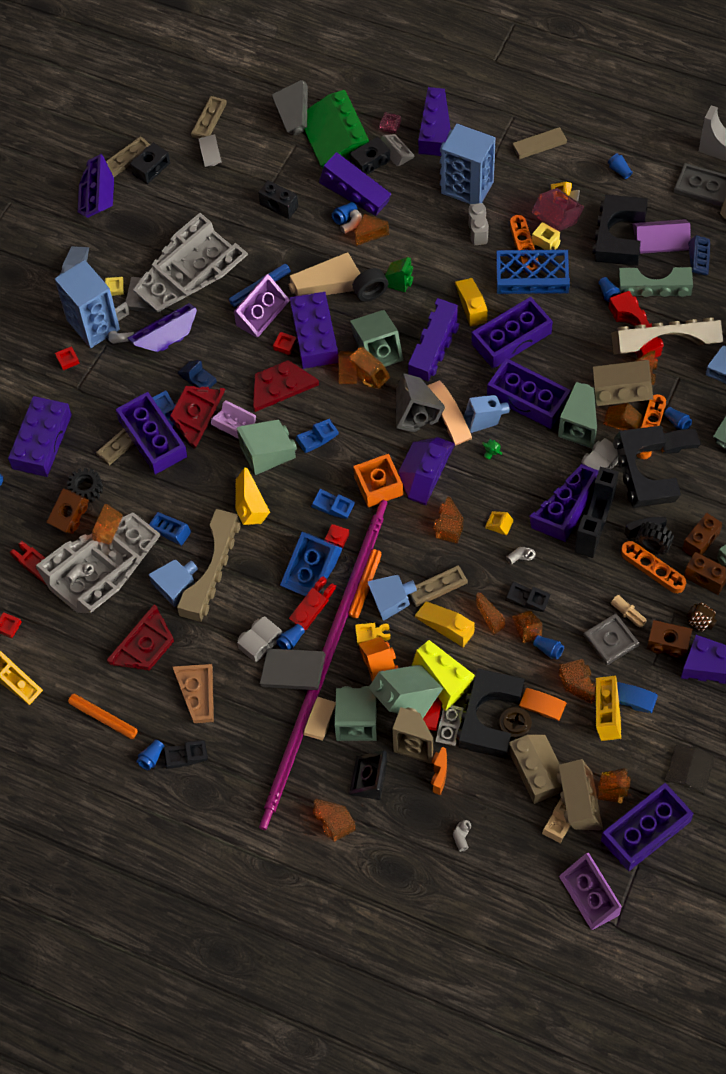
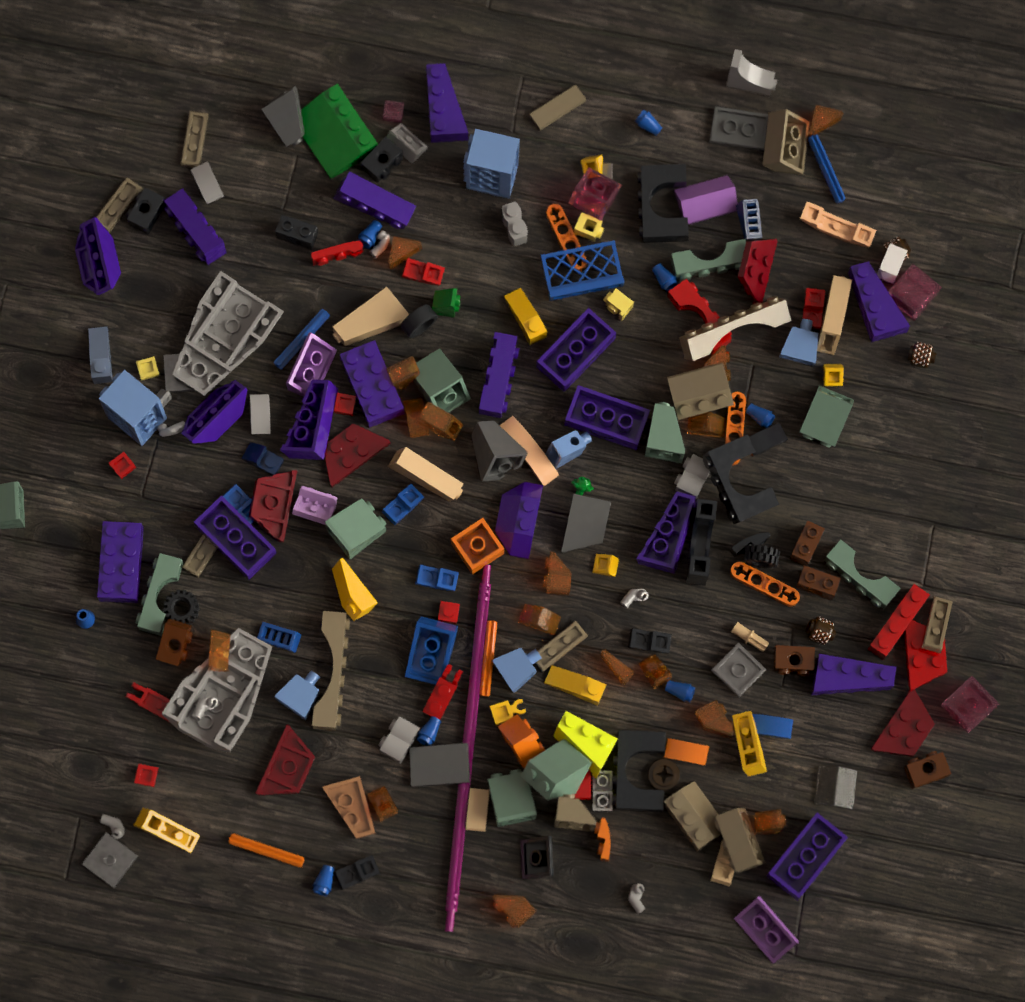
camera: 20 degrees left, 15 degrees up
none -> sand green arch [136,553,184,636]
none -> dark purple wedge [164,188,226,265]
none -> light grey slope [250,394,270,434]
none -> dark purple wedge [280,380,338,460]
none -> red hinge [311,241,363,266]
none -> clear orange slope [367,786,398,822]
none -> clear orange slope [386,356,420,390]
none -> tan slope [388,447,463,501]
none -> red slope [401,258,445,286]
none -> clear orange slope [518,604,561,635]
none -> dark grey slope [561,494,611,553]
none -> light yellow brick [604,289,634,321]
none -> dark red wing [738,239,778,304]

